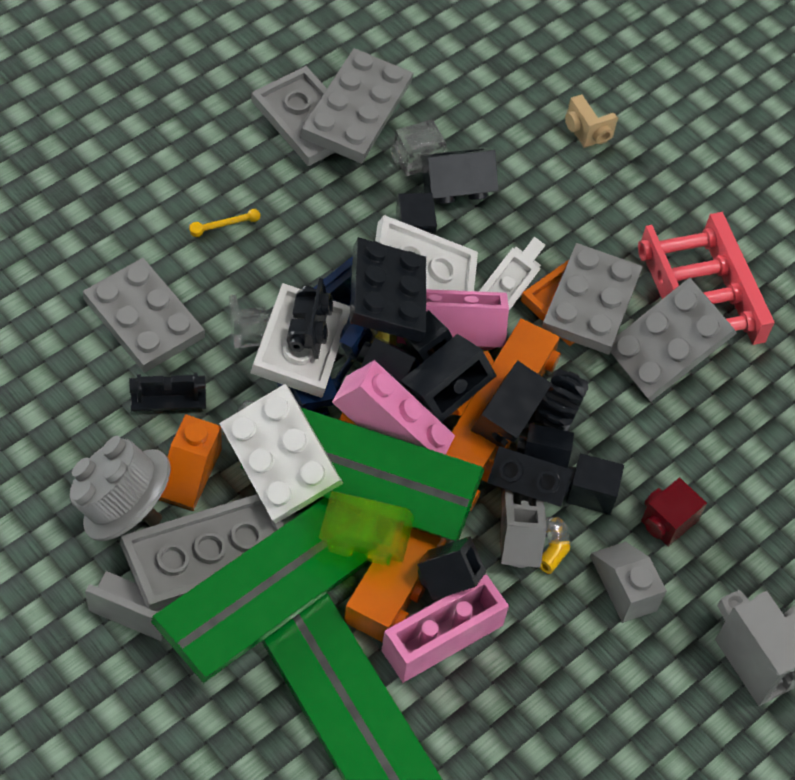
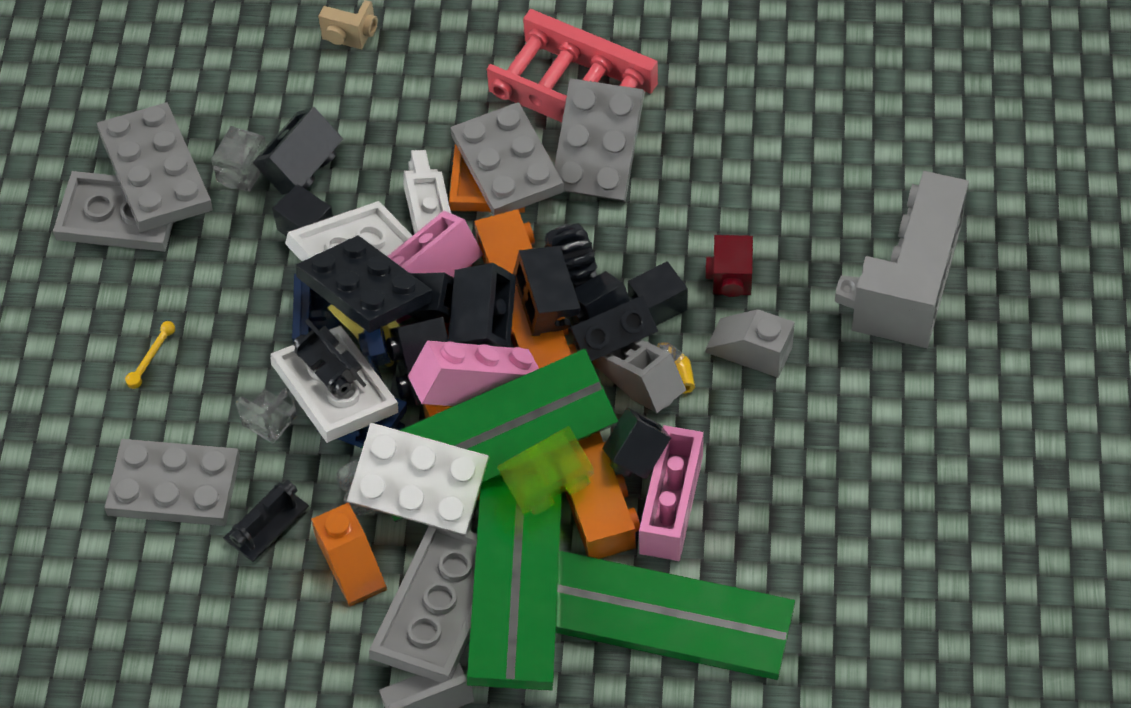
camera: 35 degrees left, 0 degrees up
light grey piece [69,436,170,541] -> none

